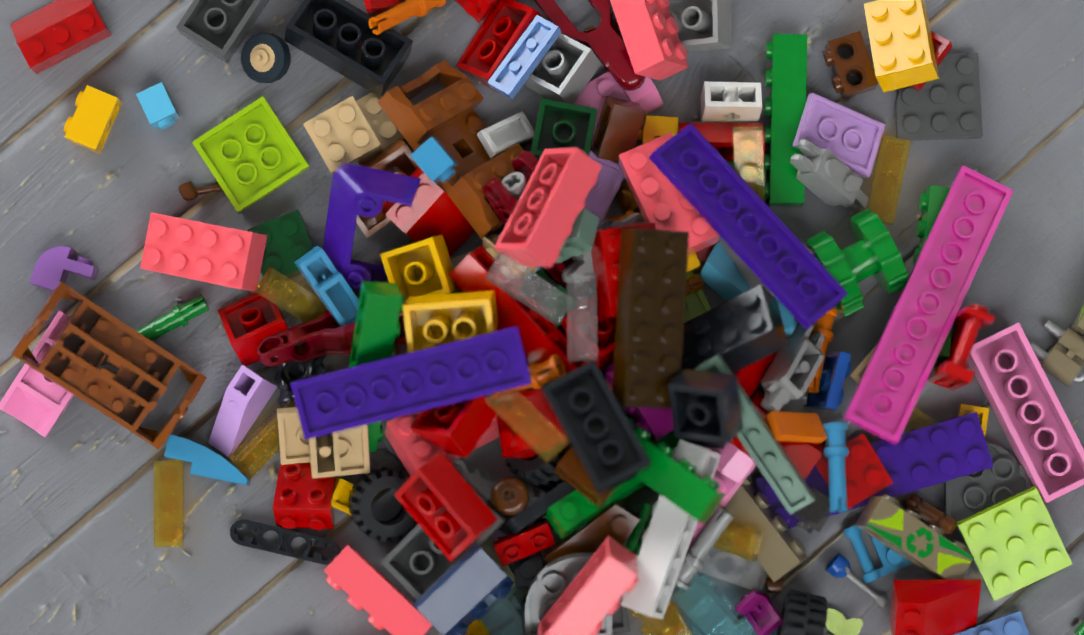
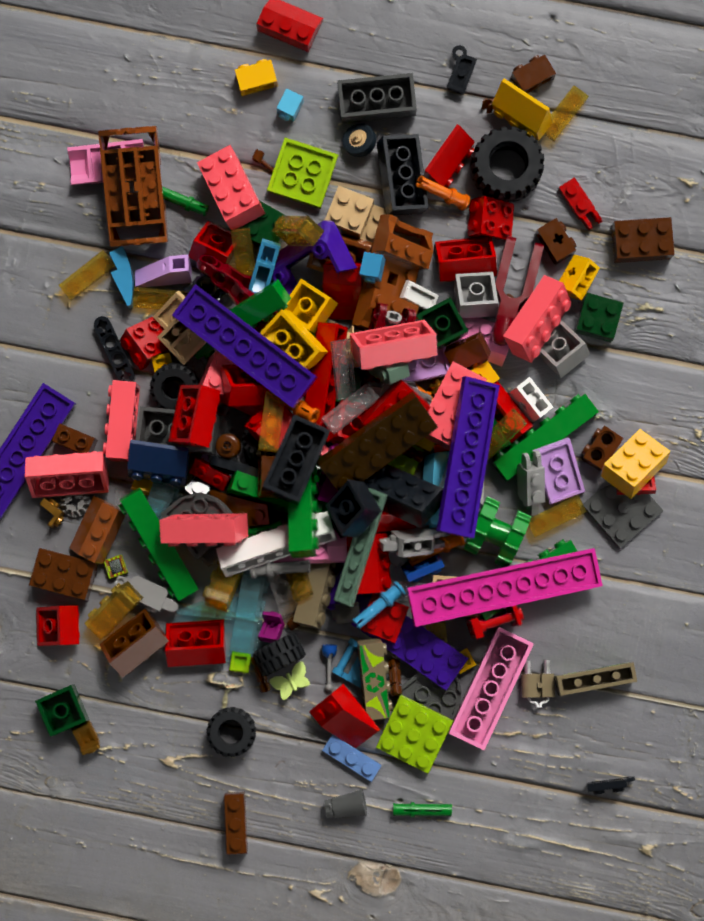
camera: 50 degrees right, 0 degrees up
medium lavender brick [29,246,99,291] -> none
plate [487,15,562,99] -> none
orange tile [766,411,827,443] -> none
none -> clear yellow brick [272,216,324,246]

